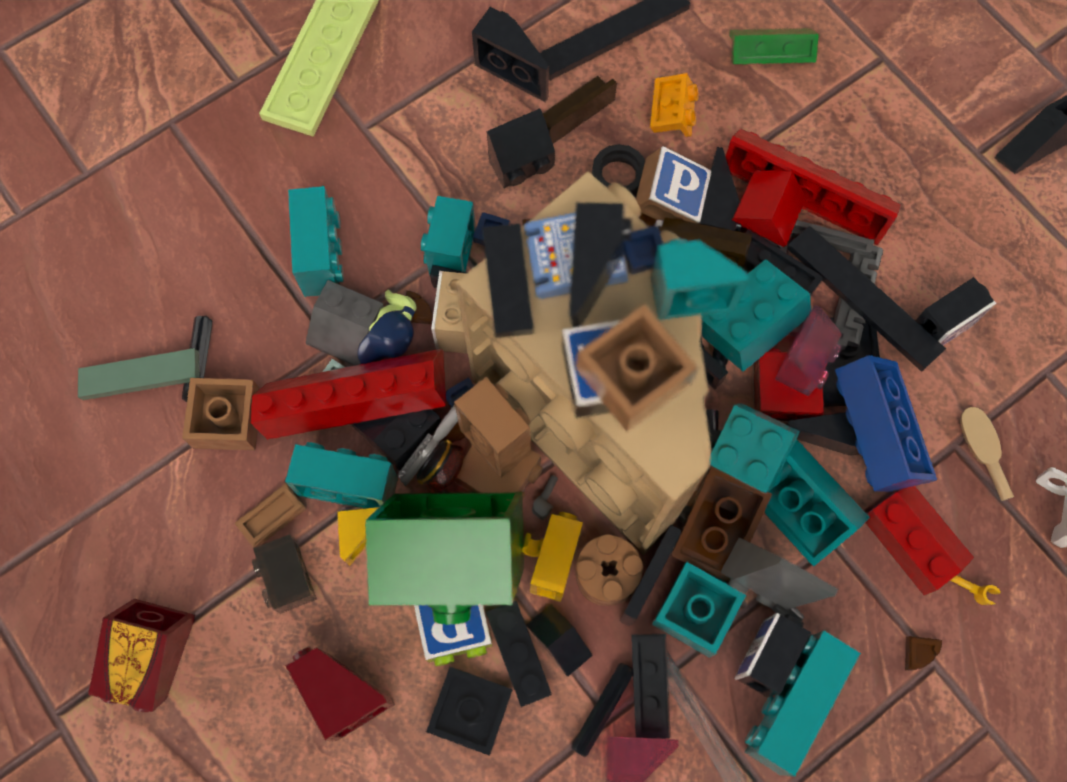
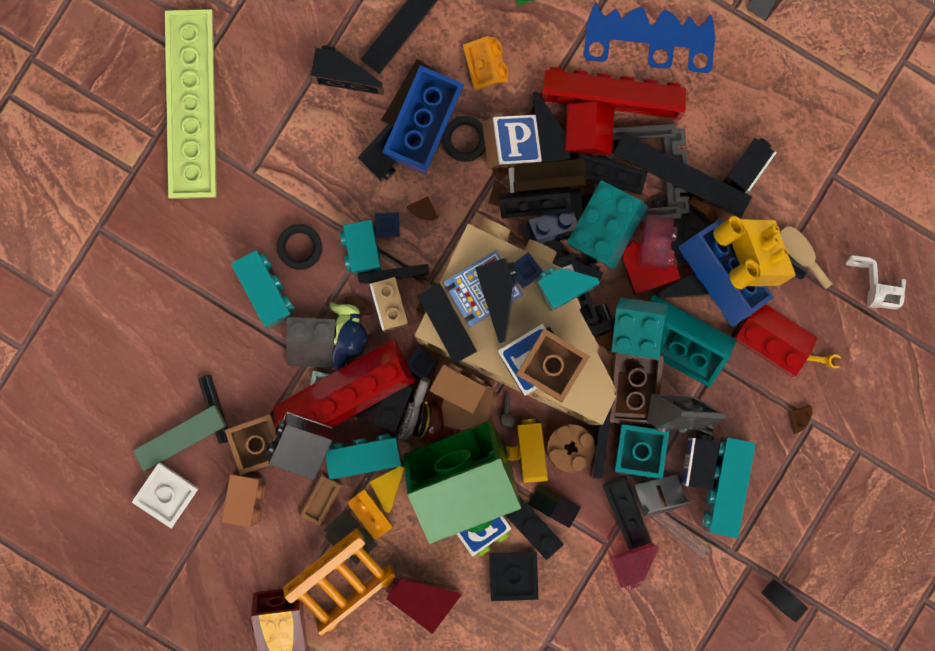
camera: 20 degrees left, 15 degrees up
black axle [572,663,633,757] -> none
none -> white plate [132,462,199,529]
none -> nougat brick [222,473,266,527]
none -> black piece [266,412,332,480]
none -> black tyre [277,224,322,270]
none -> light orange fence [283,528,396,636]
none -> light orange bracket [347,488,394,540]
none -> blue slope [382,65,464,176]
none -> blue piece [584,3,715,73]
none -> flat silver piece [633,475,691,518]
none -> reddish brown tile [688,196,718,224]
none -> yellow piece [713,216,807,289]

